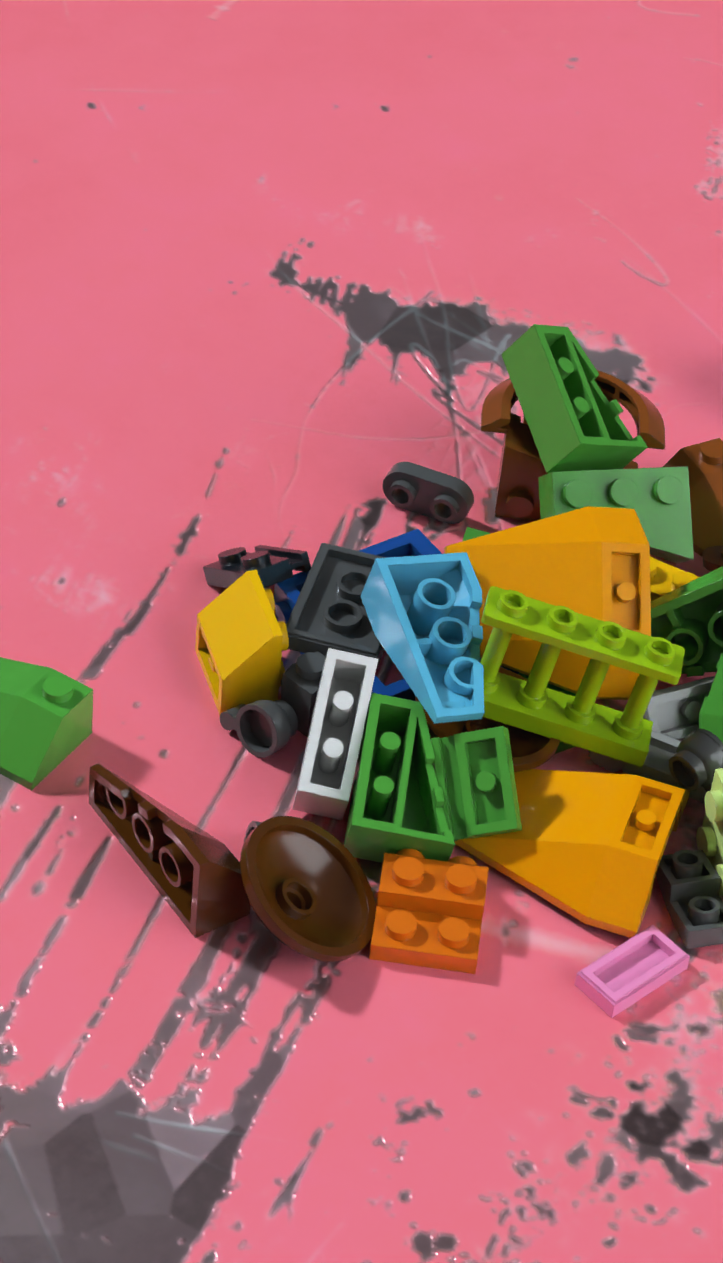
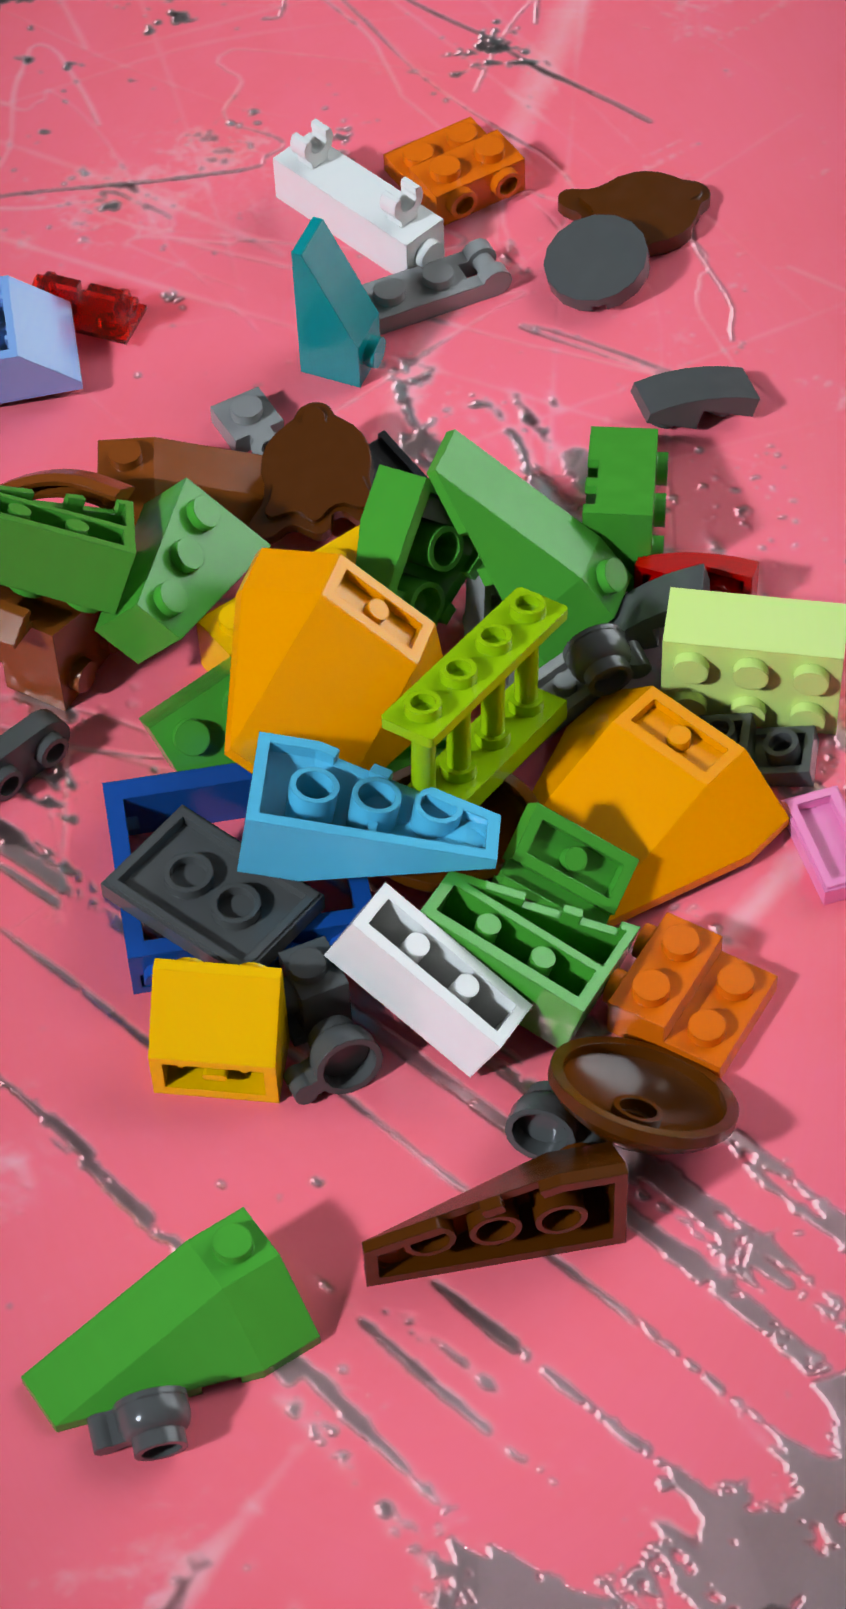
camera: 60 degrees left, 10 degrees up
black plate [203,545,311,588] -> none

